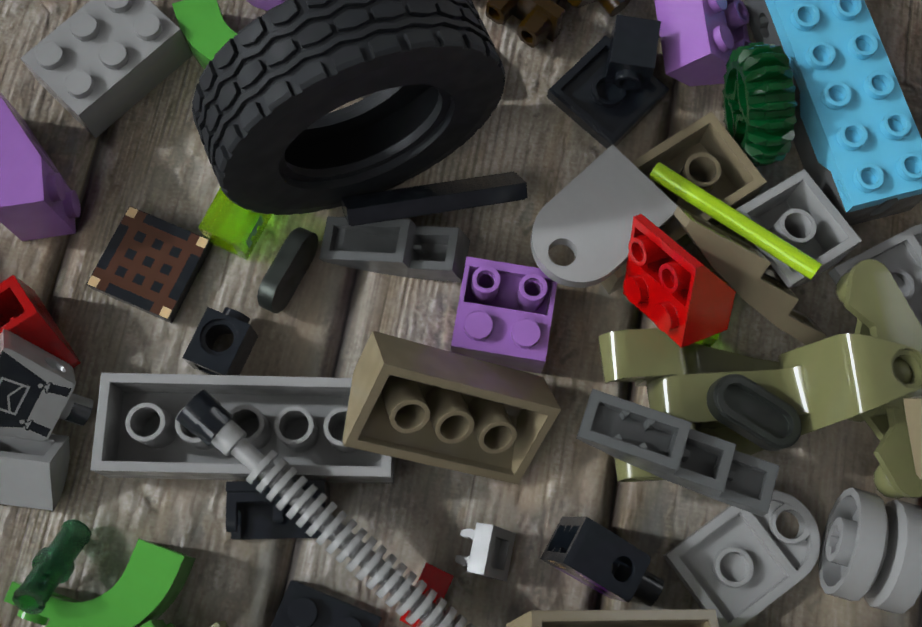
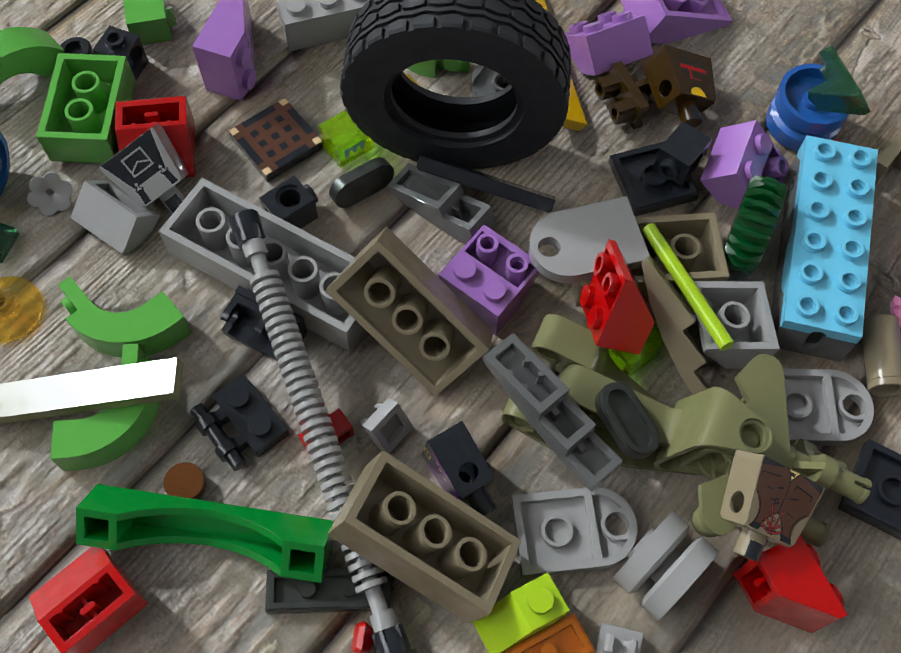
camera: 30 degrees right, 10 degrees down
clear green pin [12,519,92,614] -> none

